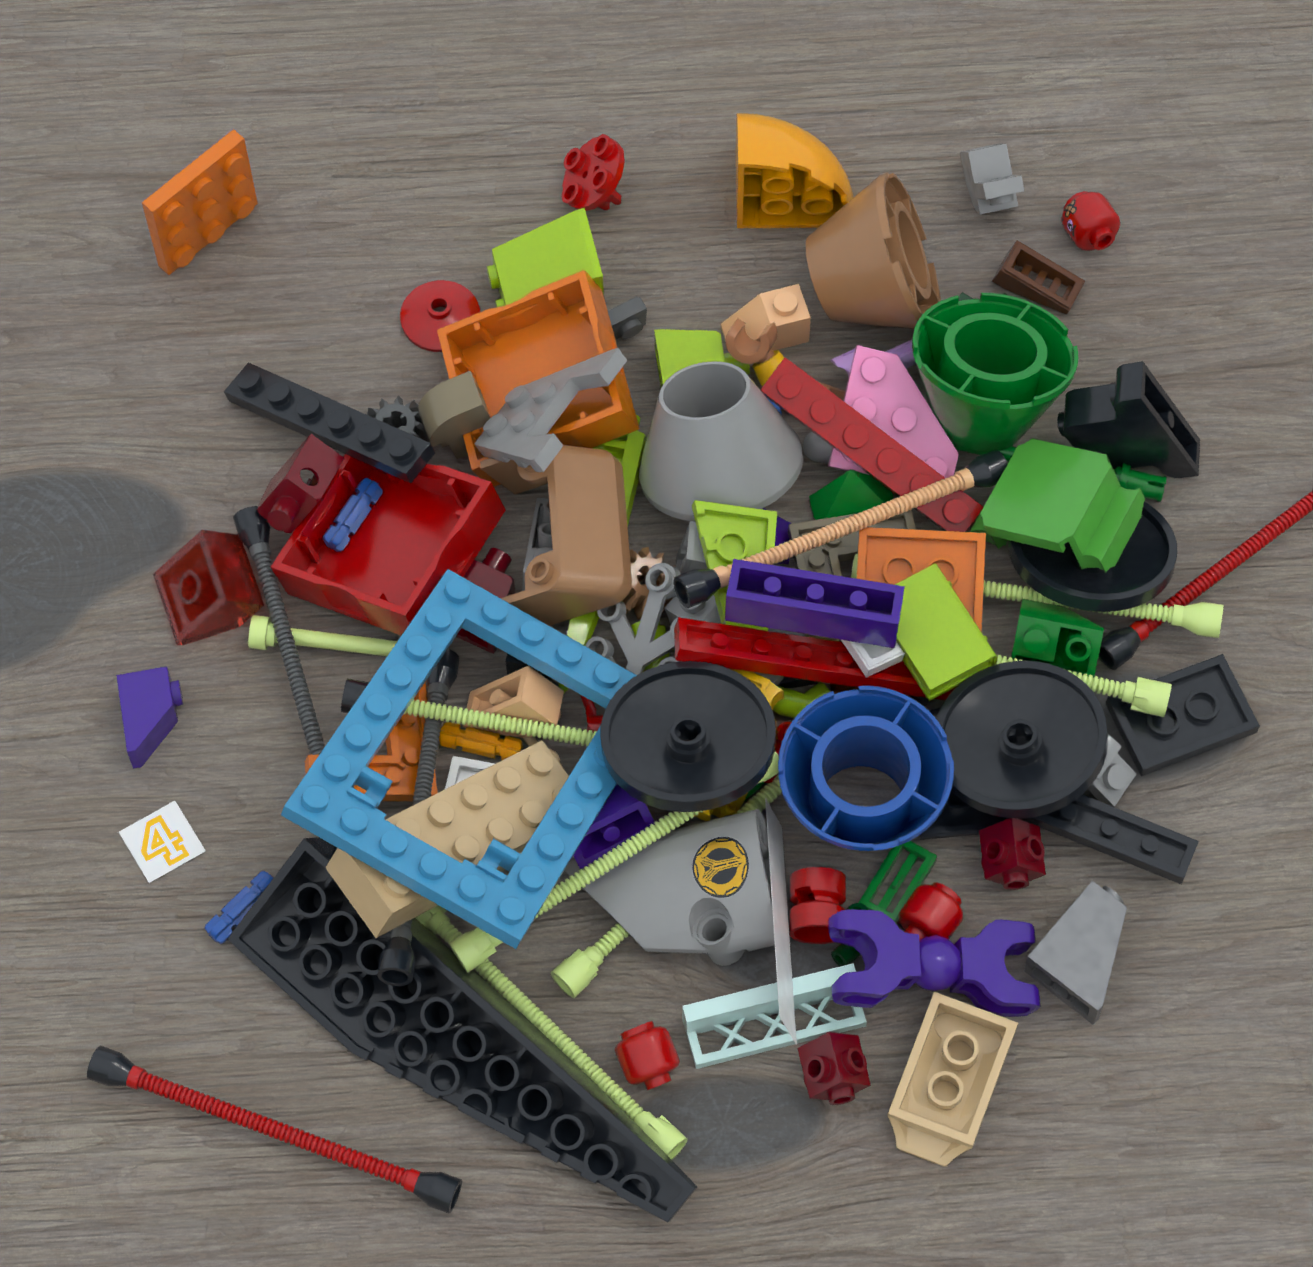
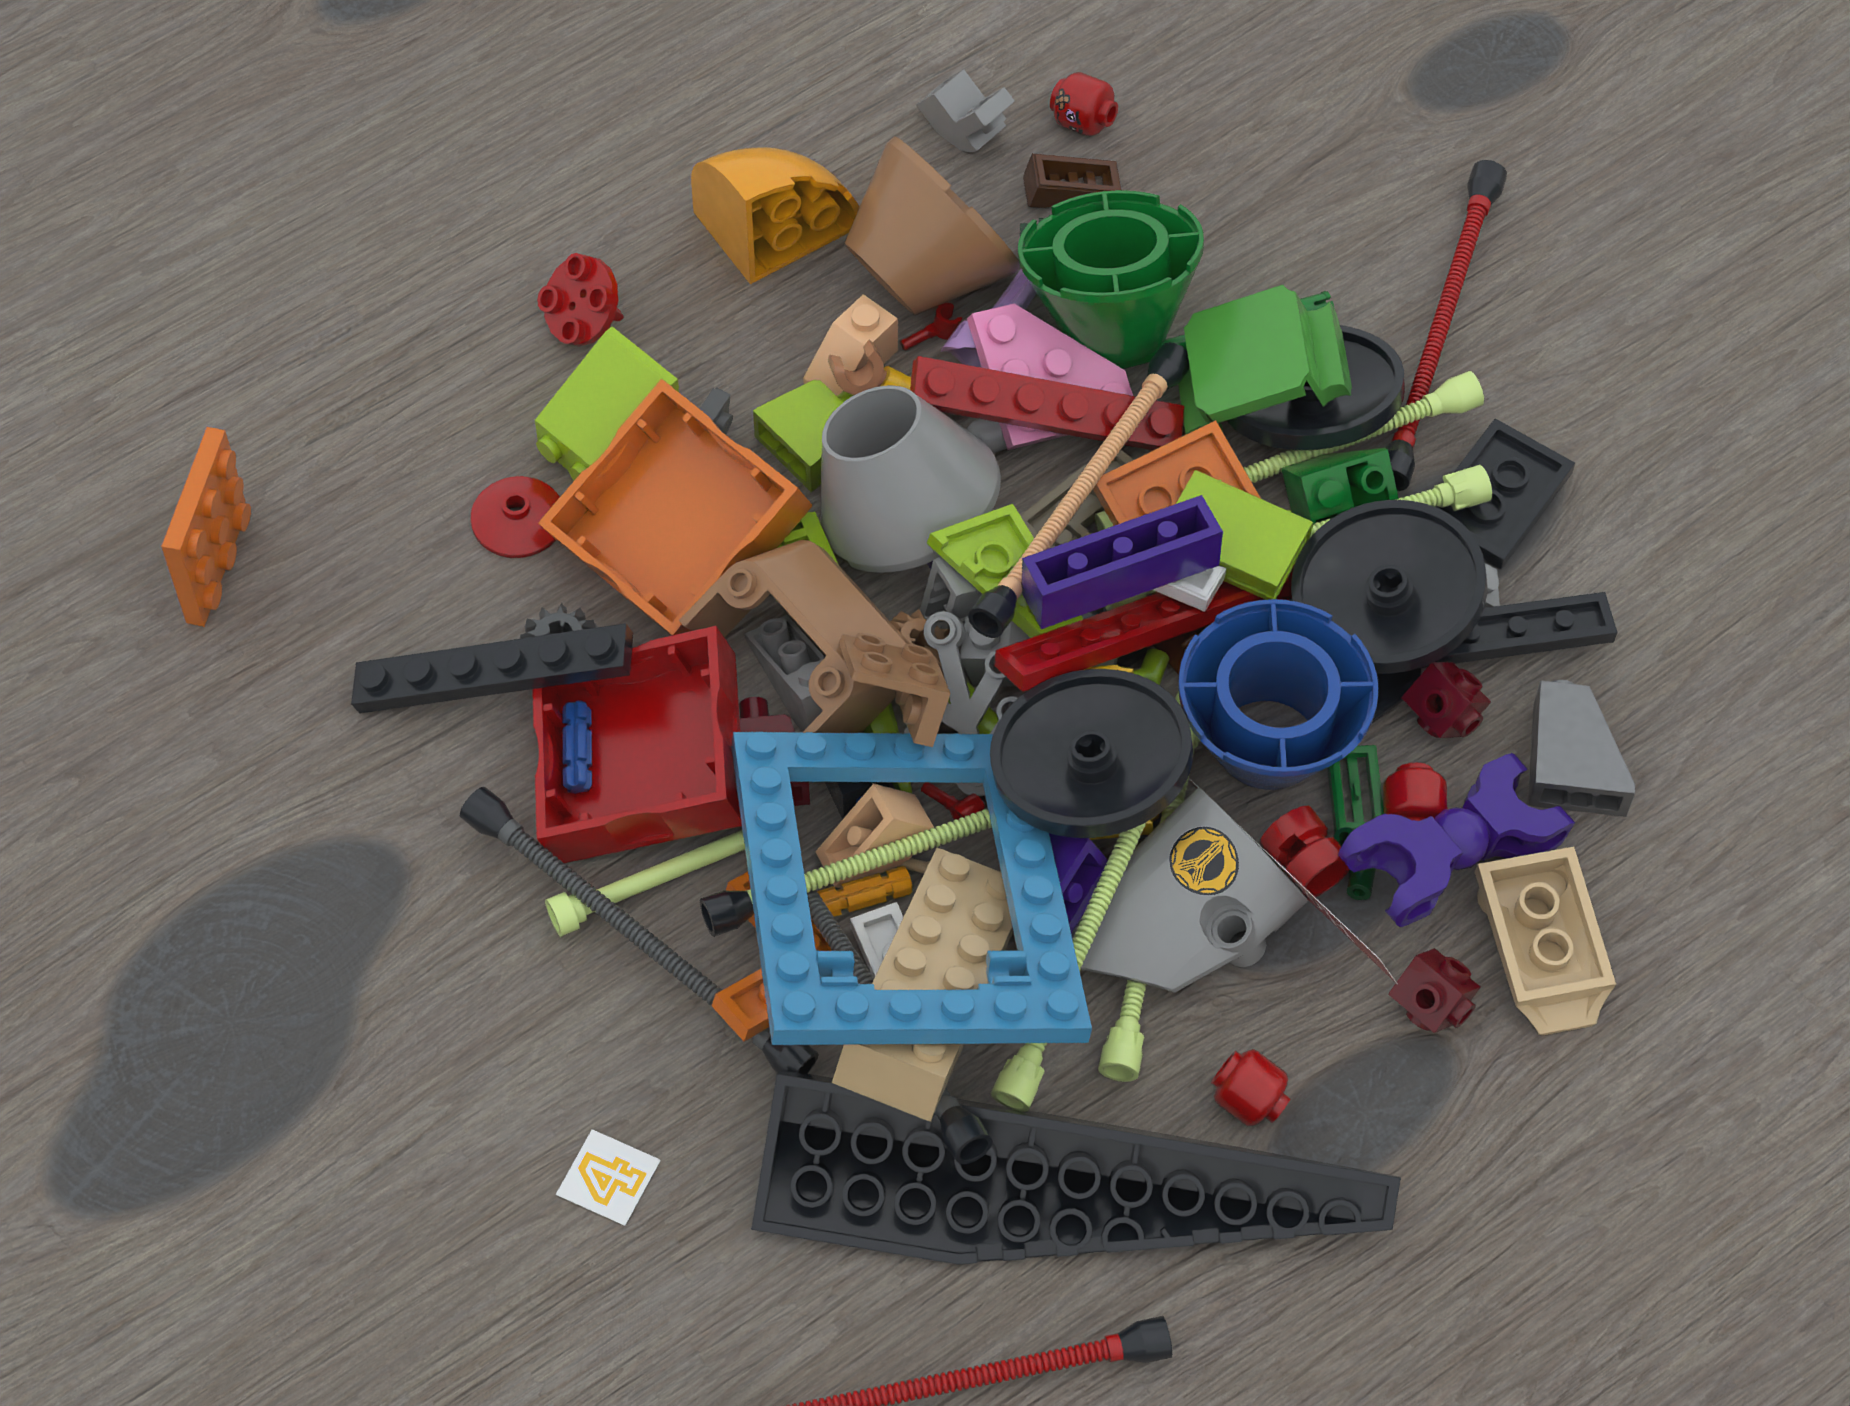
camera: 35 degrees left, 5 degrees down
dark purple slope [116,666,183,769] -> none
clear red slope [153,530,264,645] -> none
blue axle [205,871,274,944] -> none
dark red torso [256,434,344,534] -> none
yellowish green hose [415,905,688,1160] -> none
dark tan brick [418,371,491,459] -> none
light grey wing [474,348,627,472] -> none
light aqua fence [682,963,867,1069] -> none
green slope [809,469,894,520] -> none
black brick [1057,361,1200,478] -> none
none -> medium nougat bracket [839,633,951,747]
none -> red hand [900,303,962,351]

